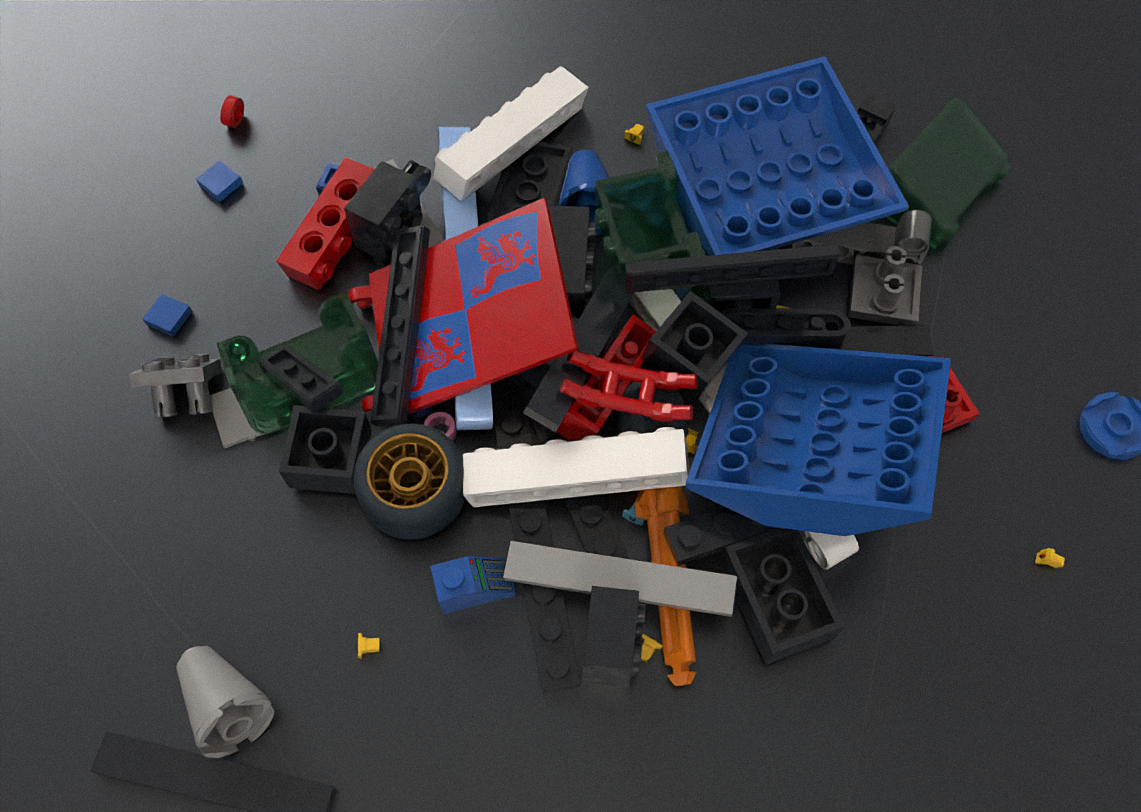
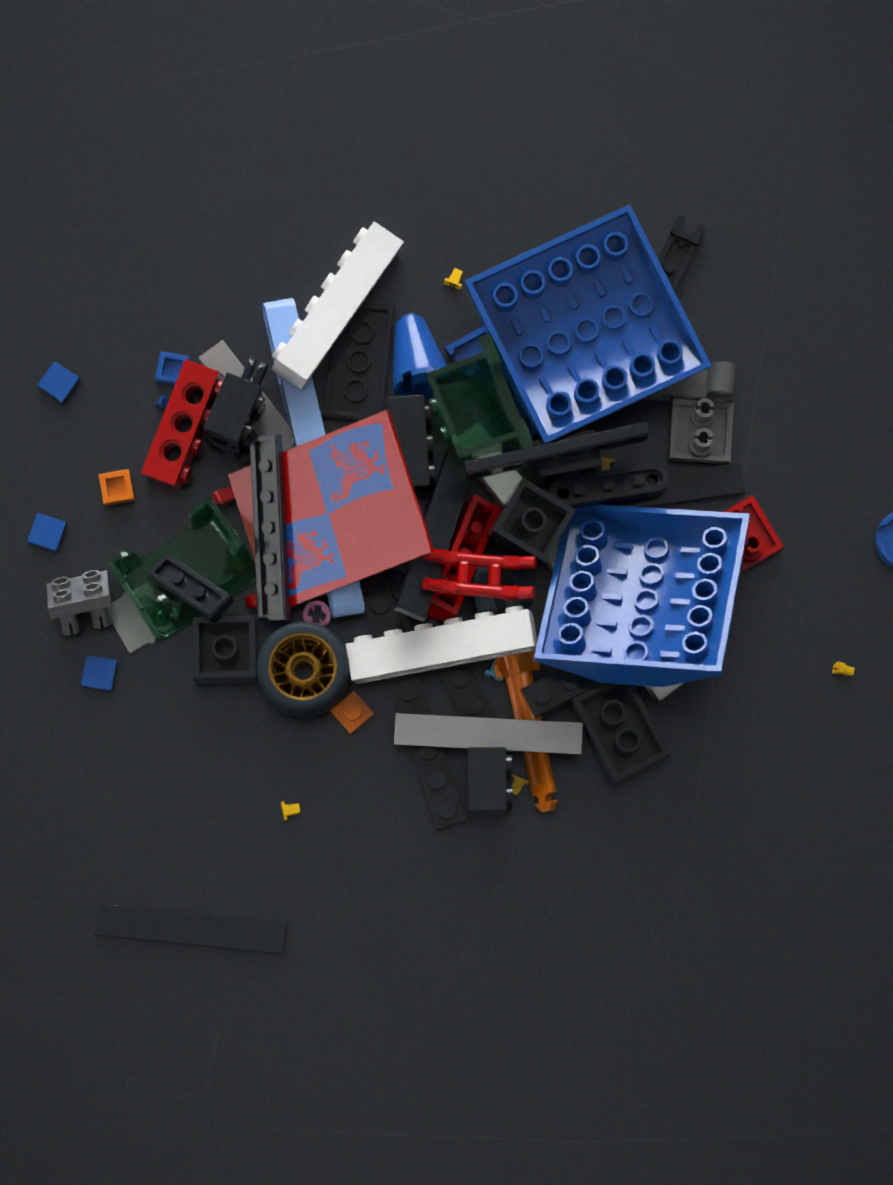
camera: 10 degrees left, 15 degrees up
light grey cone [176,646,274,758] -> none
red tile [220,95,245,128] -> none
blue slope [430,556,516,614] -> none
yellow piece [686,428,698,454] -> none
clear green windscreen [886,97,1012,249] -> none
none -> blue tile [81,655,118,692]
none -> orange plate [98,469,135,506]
none -> orange plate [330,691,374,735]

